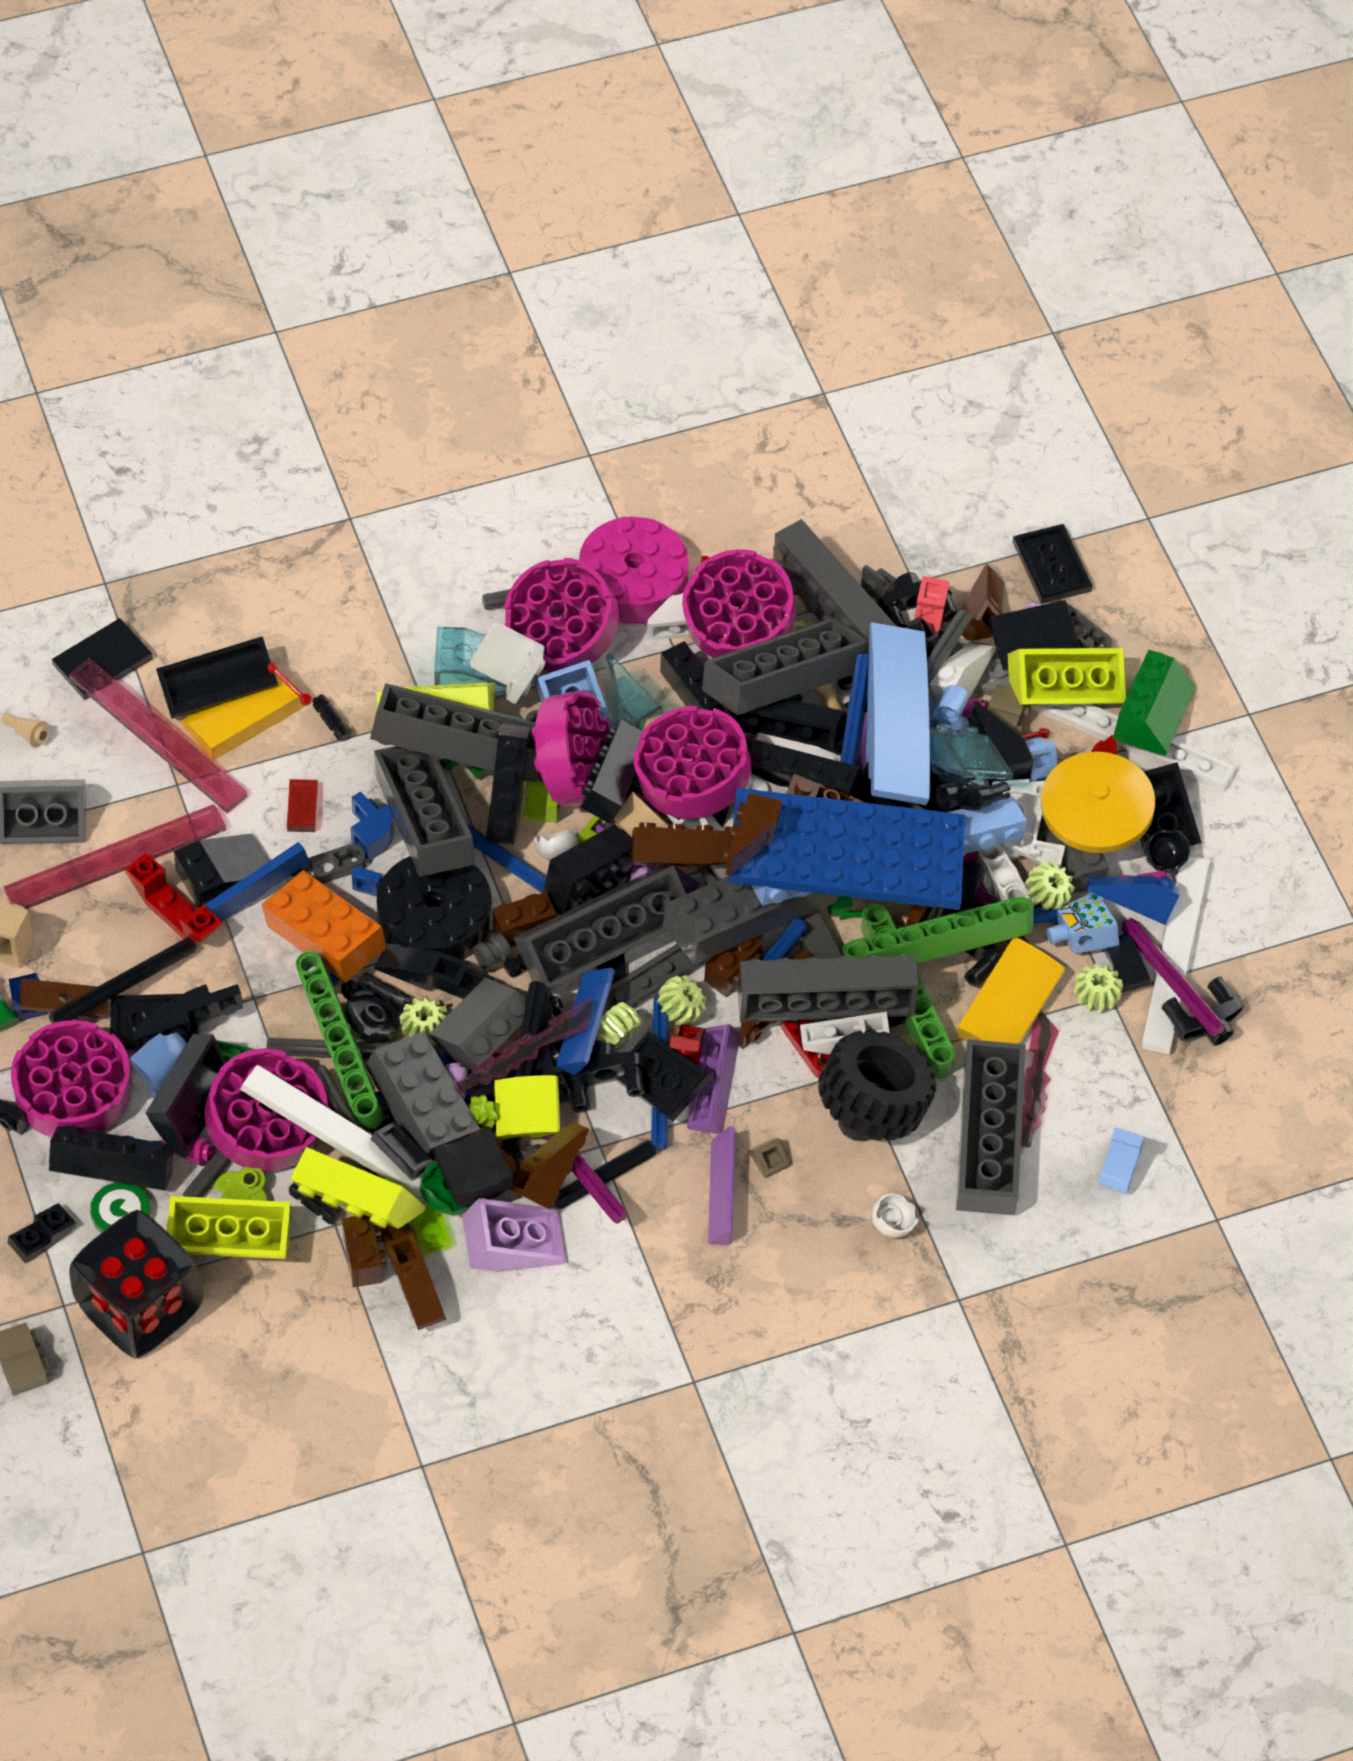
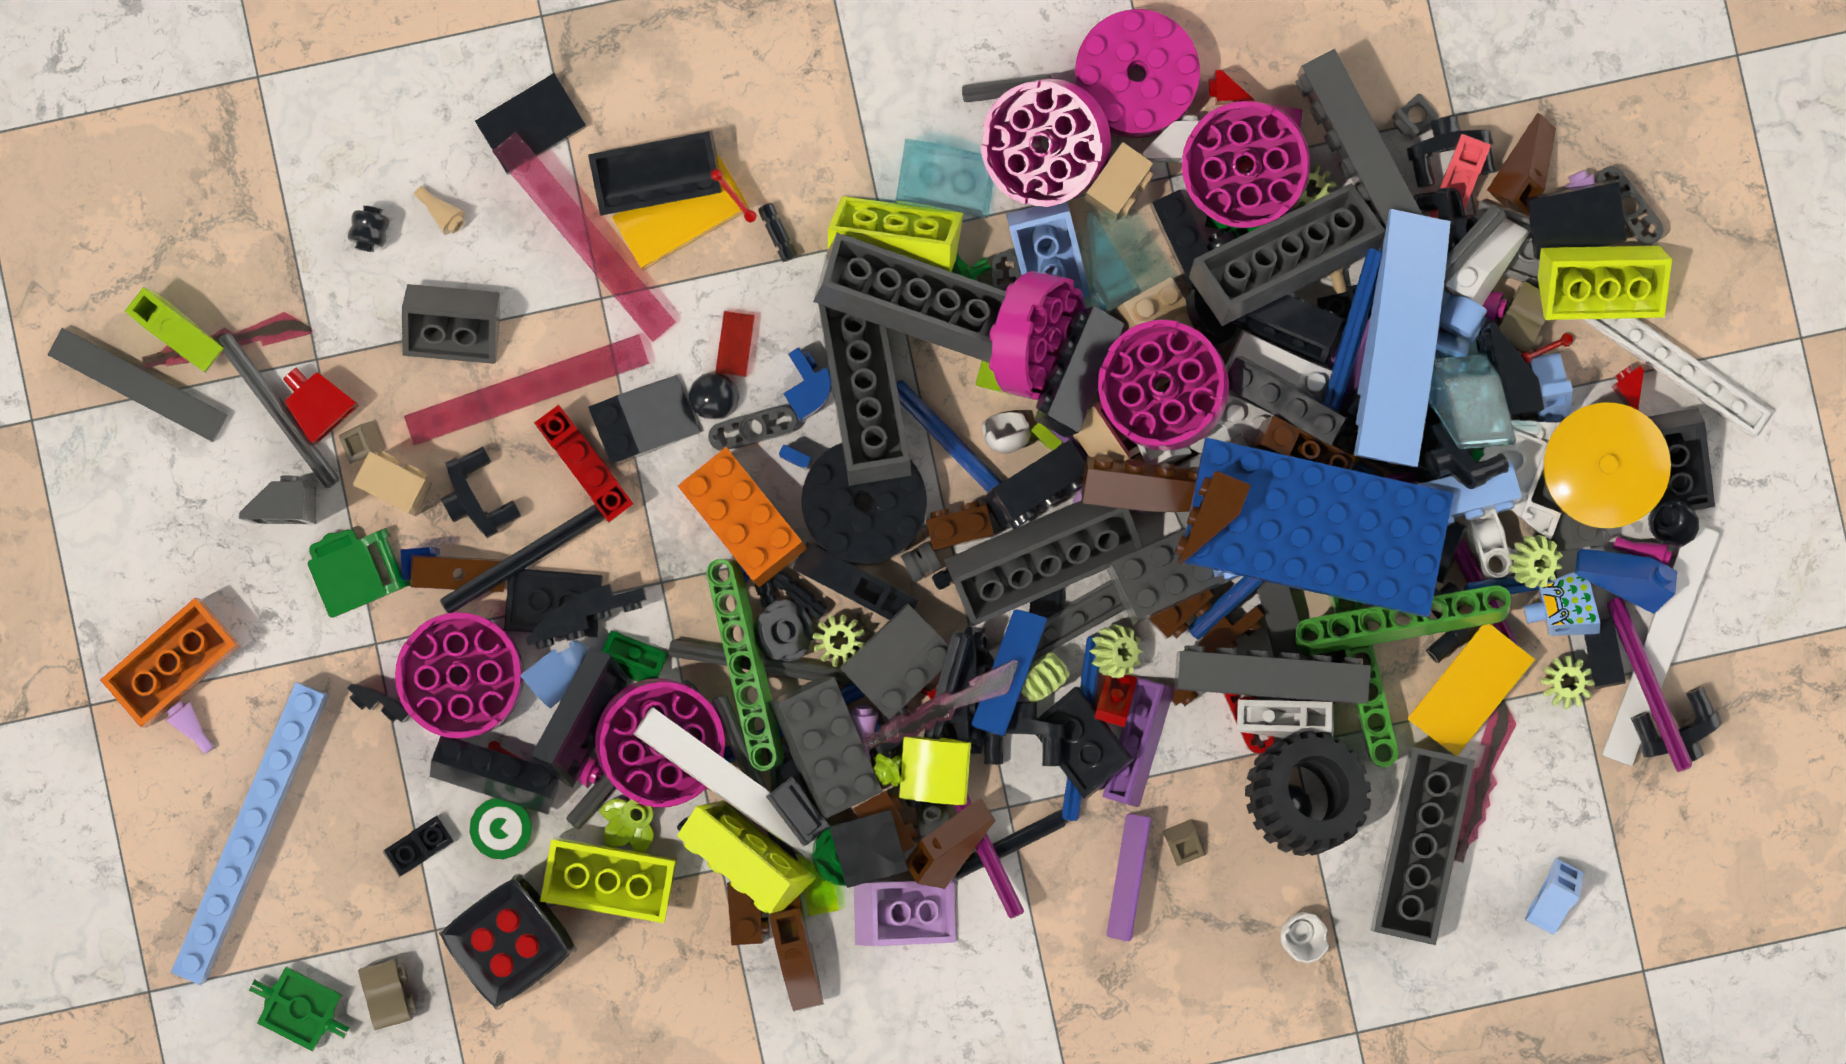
camera: 15 degrees right, 30 degrees up
blue tile [204,842,310,921] -> none
white bracket [470,623,545,704] -> none
black brick [486,724,531,845] -> none
black tile [1012,524,1093,604] -> none
green slope [1113,649,1195,756] -> none
none -> black connector [441,446,521,538]
none -> black hair [688,373,740,419]
none -> tan brick [1085,142,1154,222]

